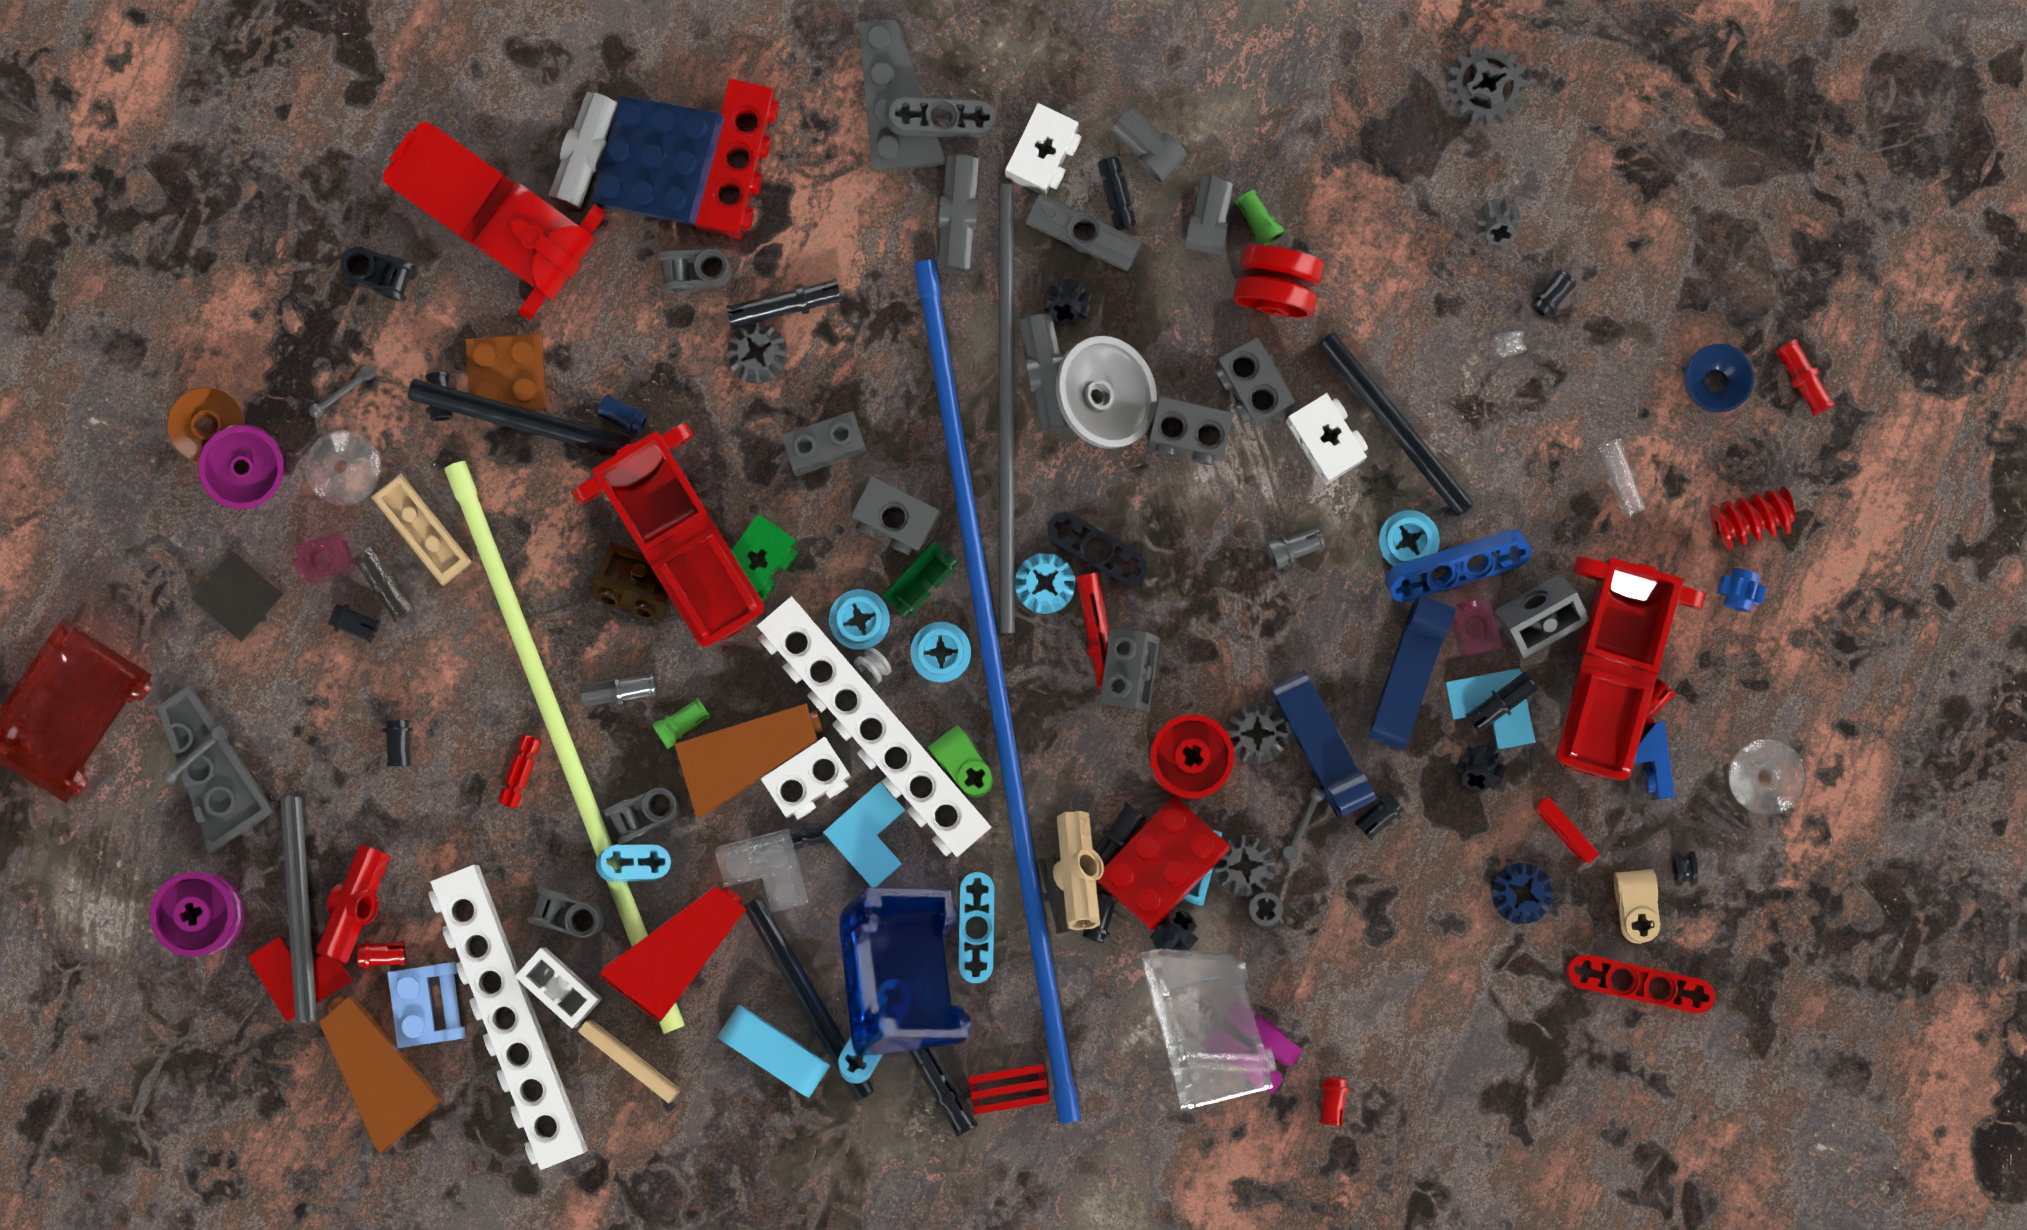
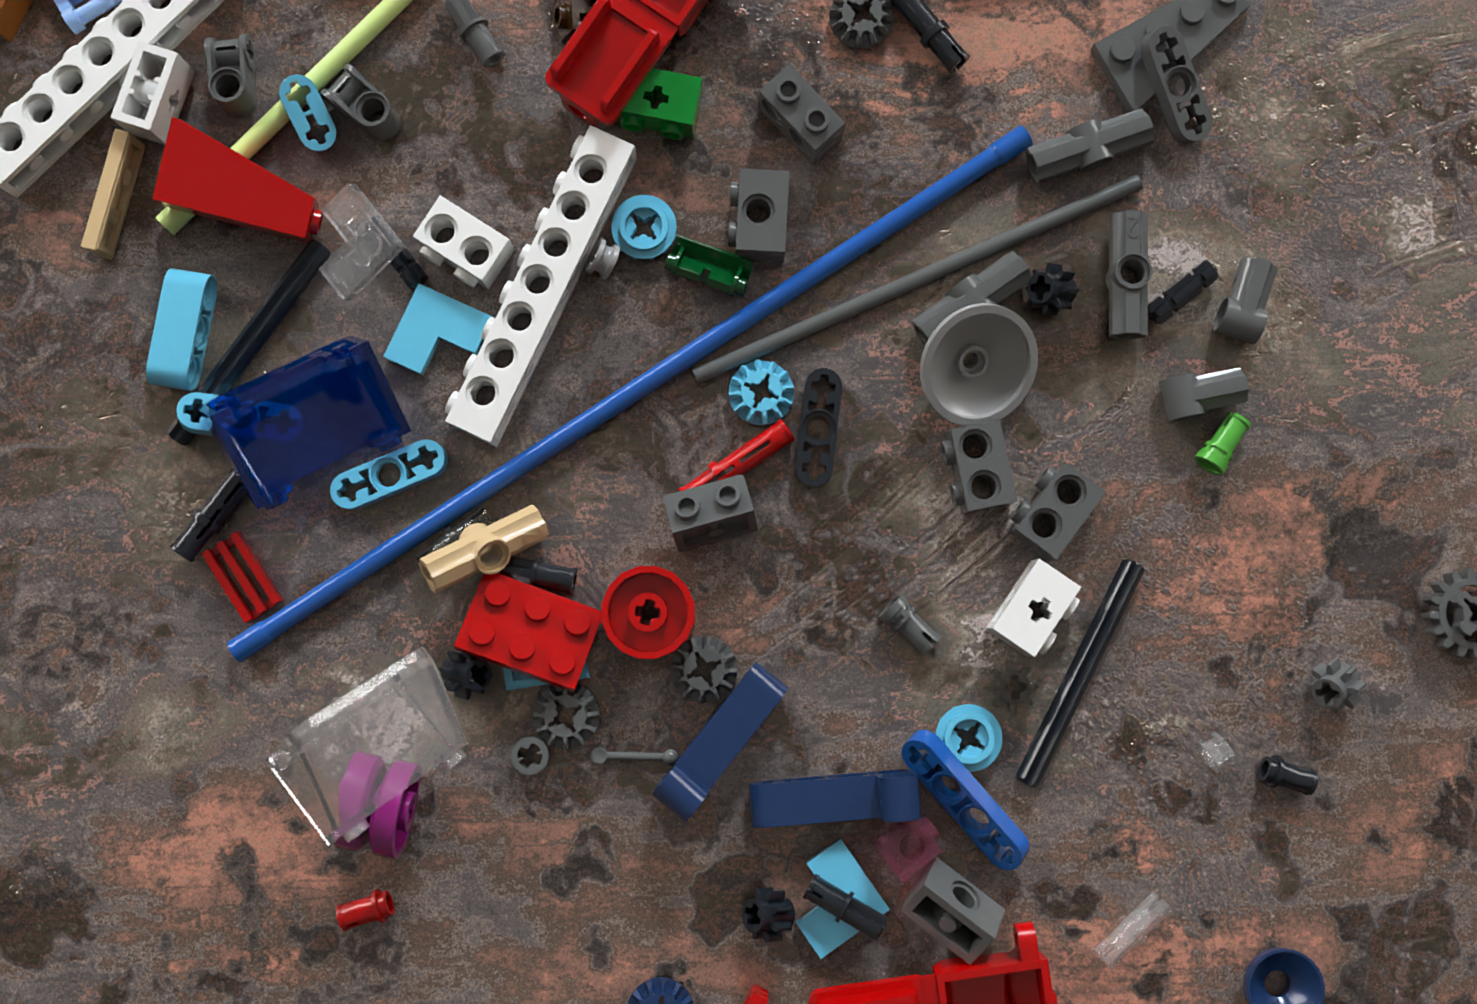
camera: 65 degrees right, 0 degrees up
bright green pin [651,697,711,749] -> none
dark orange slope [674,704,823,818] -> none
medium azure gear [910,622,971,683] -> none
bright green piece [927,724,993,798] -> none
white brick [1005,103,1082,196] -> none
black pin [1082,892,1118,943] -> none
red wheel [1232,244,1325,319] -> none
black pin [1355,793,1405,840] -> none

